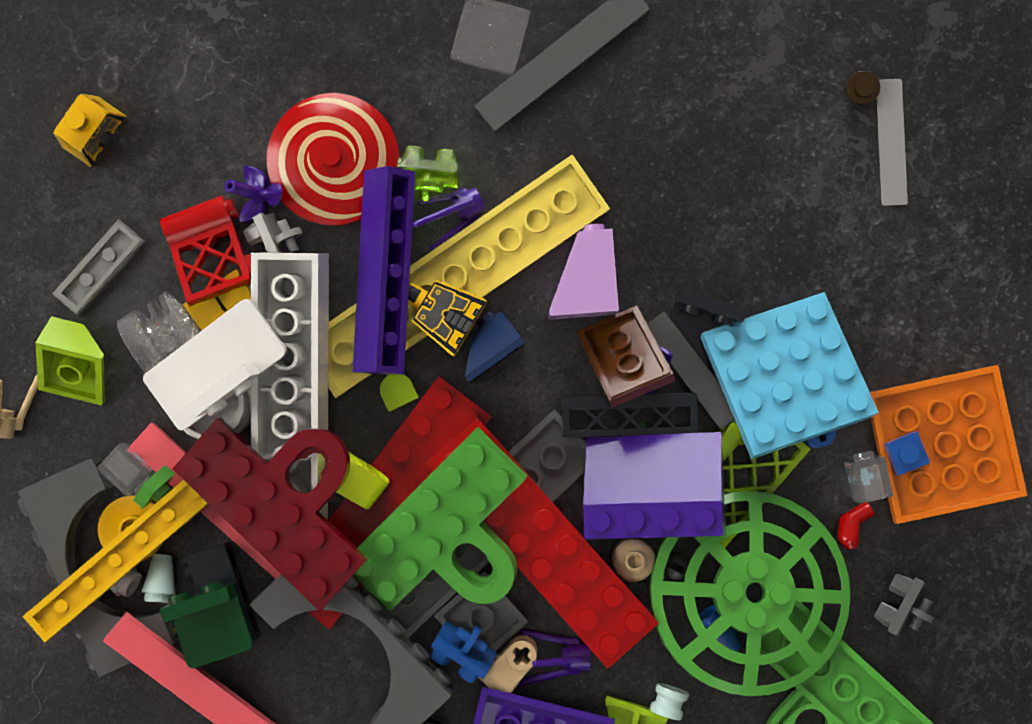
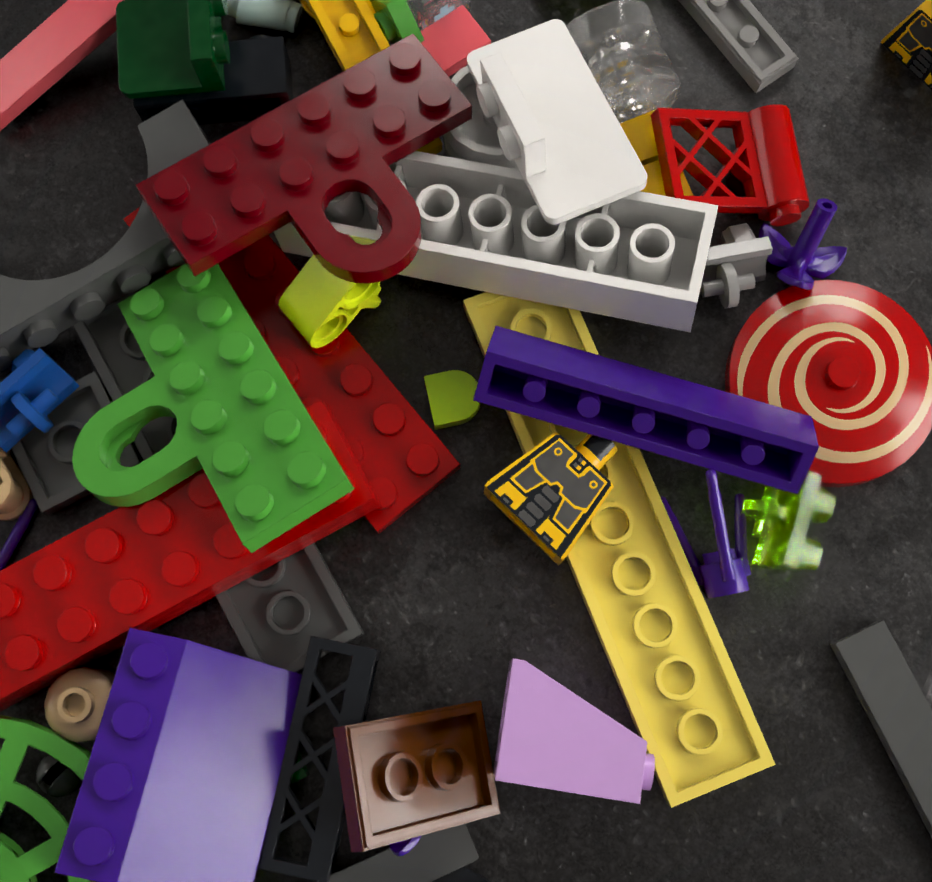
camera: 105 degrees right, 10 degrees down
dark blue slope [465,311,525,383] -> none

